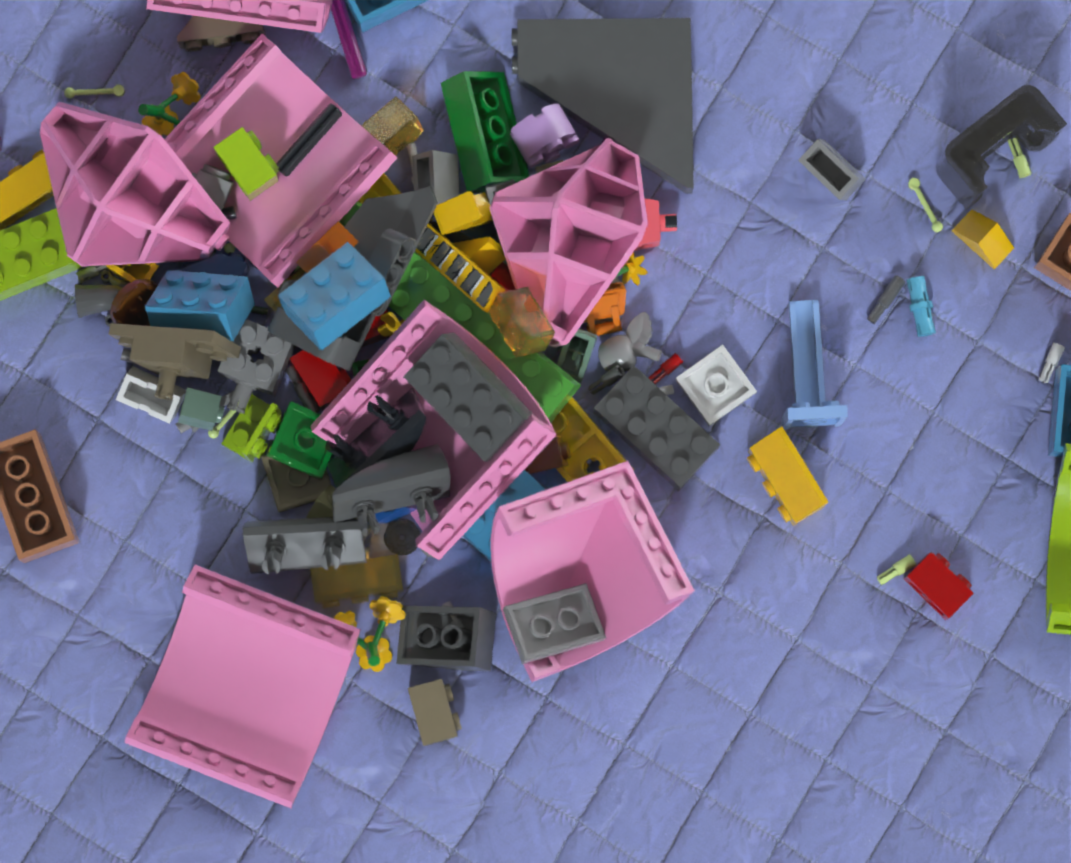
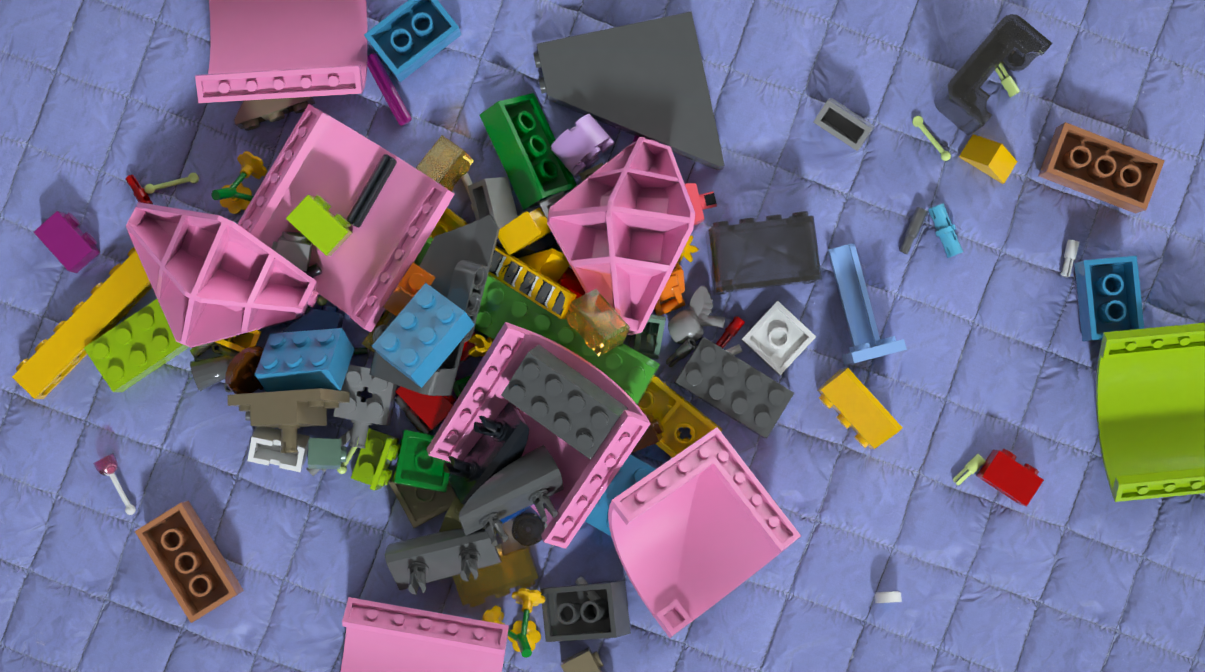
camera: 15 degrees left, 5 degrees up
light grey tile [503,583,606,664] -> none
none -> red pin [125,174,153,205]
none -> clear smoke windscreen [705,211,822,296]
none -> white tile [874,591,902,603]

